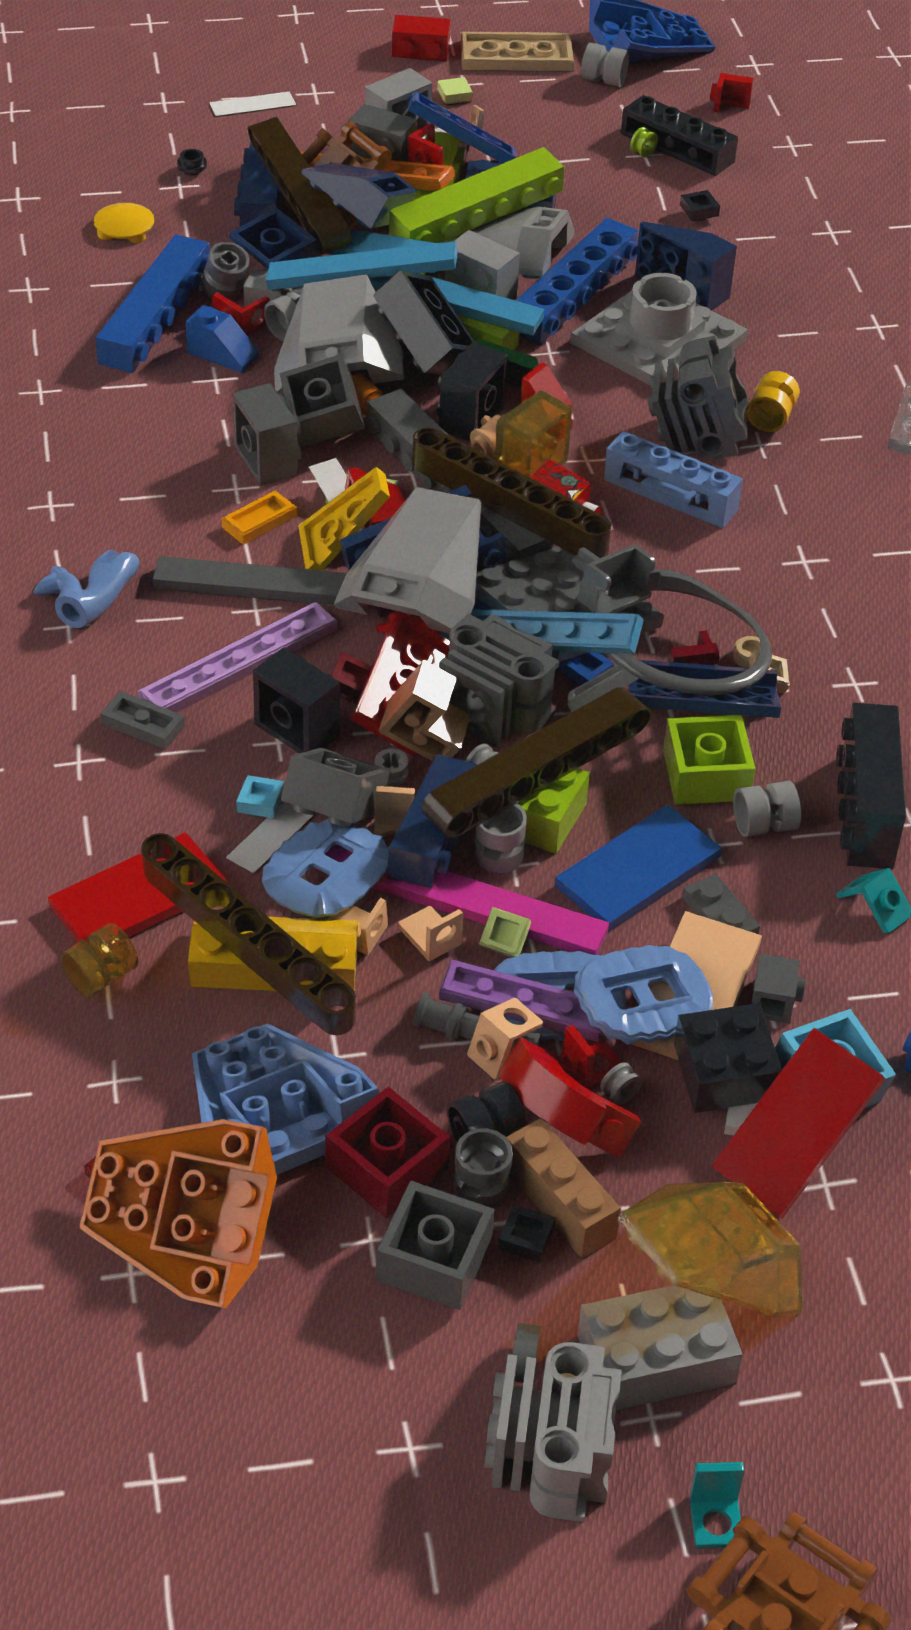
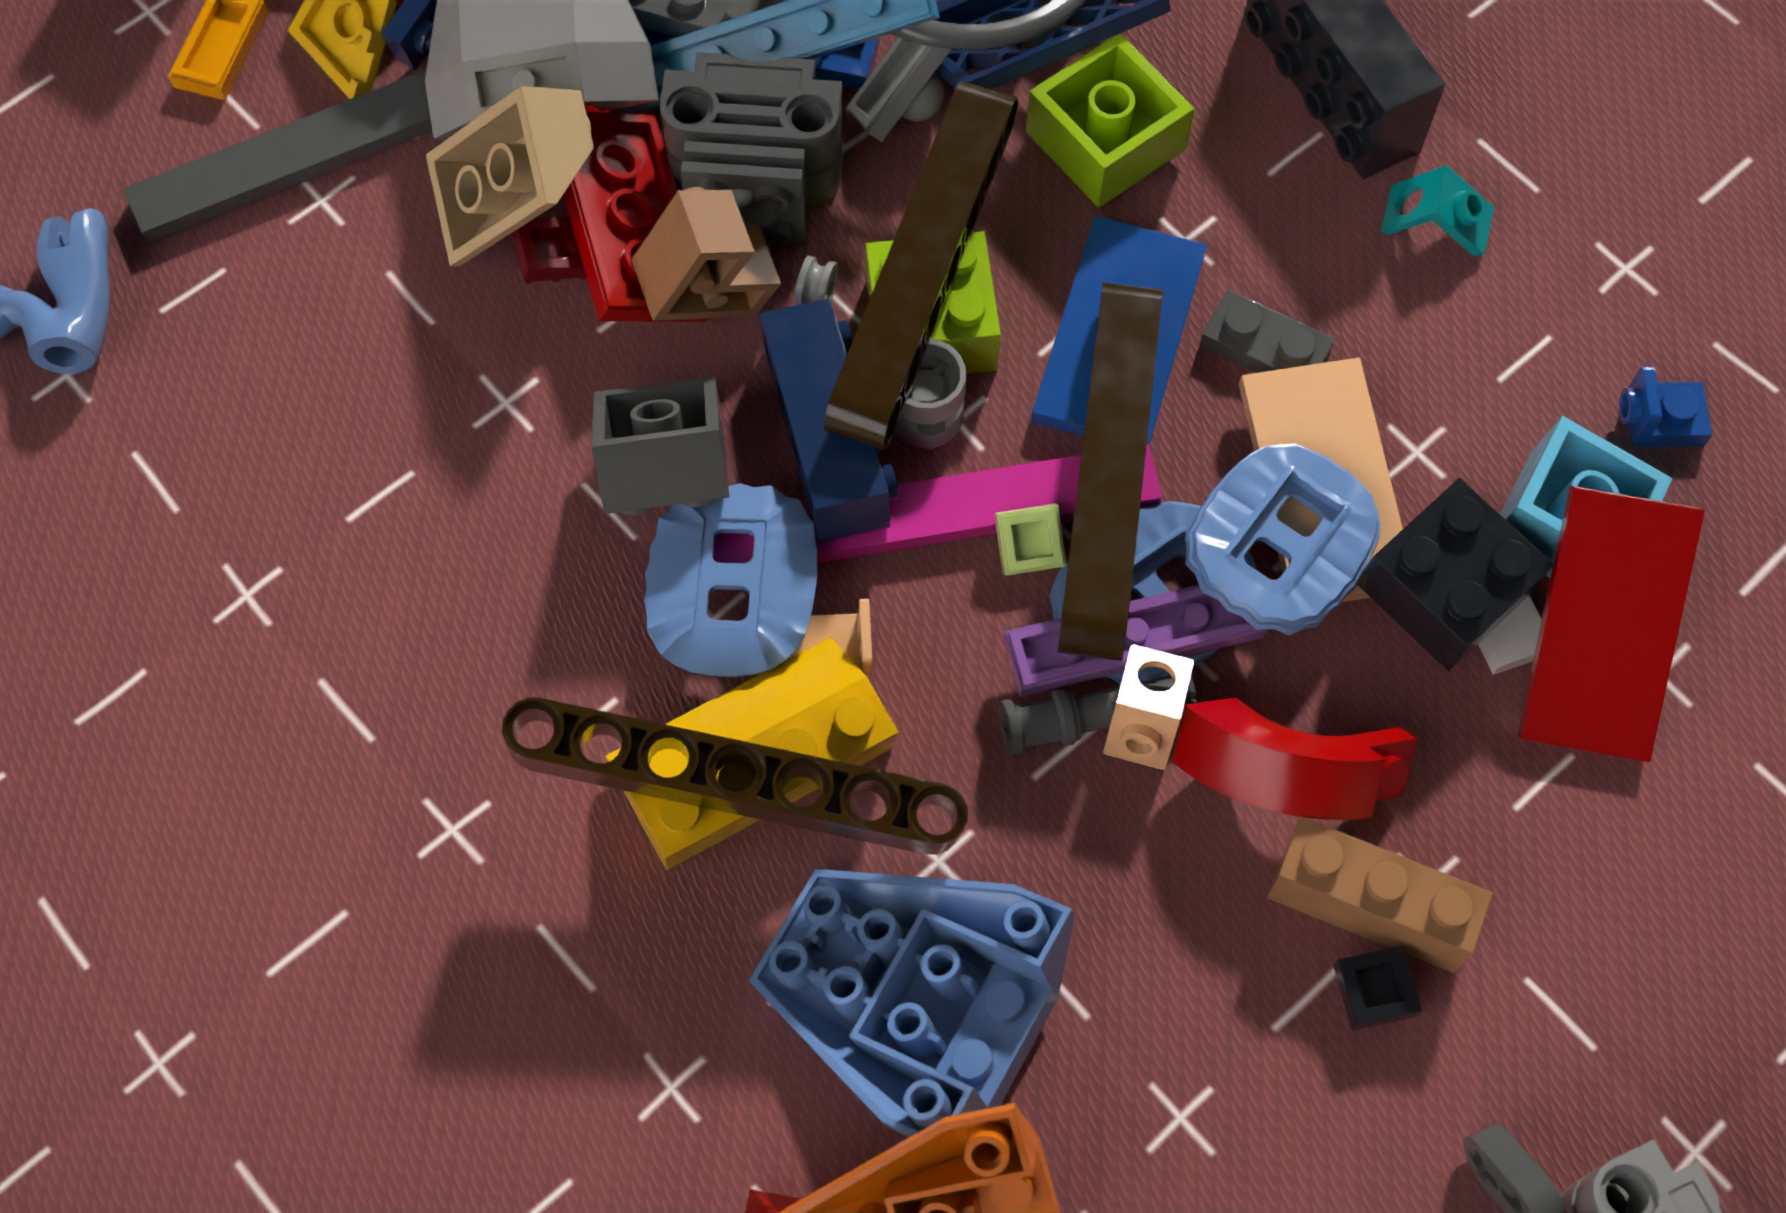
camera: 30 degrees left, 20 degrees up
red tile [48,832,227,956] -> none
clear yellow wheel [60,923,139,998] -> none
dark grey plate [100,691,185,750] -> none
lavender tile [137,602,337,712] -> none
white sticker [226,802,313,873] -> none
medium azure plate [236,775,284,818] -> none
black brick [253,648,340,753] -> none
dark red brick [325,1087,450,1218] -> none
light nougat bracket [374,786,415,838] -> none
light grey bush [375,749,409,786] -> none
dark grey brick [376,1181,494,1310] -> none
light nougat bracket [398,906,463,961] -> none
black wheel [447,1081,526,1143] -> none
flat silver wheel [453,1128,513,1209] -> none
red bracket [561,1025,622,1089] -> none
light grey brick [577,1277,743,1410] -> none
light grey bush [600,1062,643,1105] -> none
clear yellow wedge [617,1182,803,1317] -> none
light grey wheel [733,781,801,837] -> none
dark grey brick [751,954,806,1024] -> none
none -> tan slope [426,86,594,266]
none -> dark brown beam [1057,282,1163,661]

